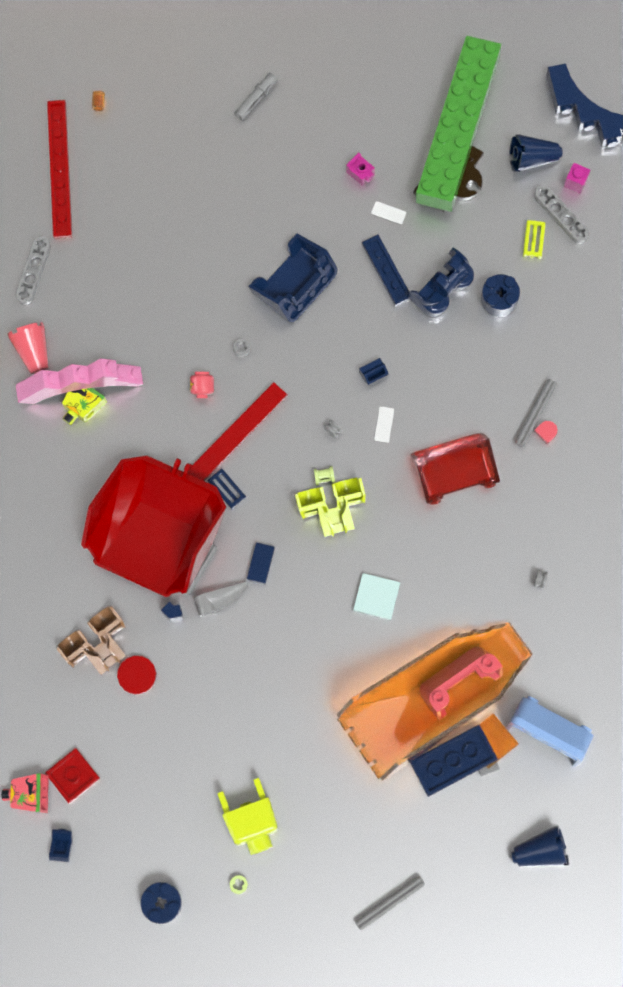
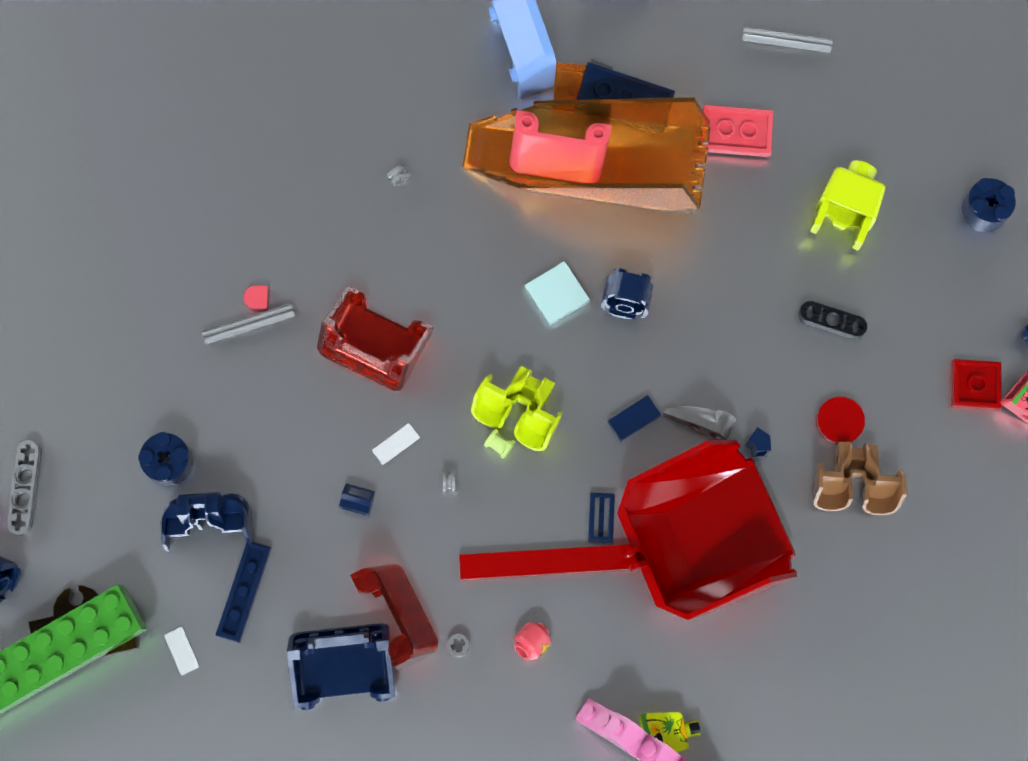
camera: 145 degrees left, 0 degrees up
yellowish green bush [230,875,248,894] -> none
dark pink brick [346,152,375,186] -> none
neon yellow tile [523,220,546,259] -> none
none -> clear red windscreen [350,563,438,671]
none -> dark blue brick [601,268,653,319]
none -> coral plate [700,105,773,157]
none -> black beam [798,301,867,339]

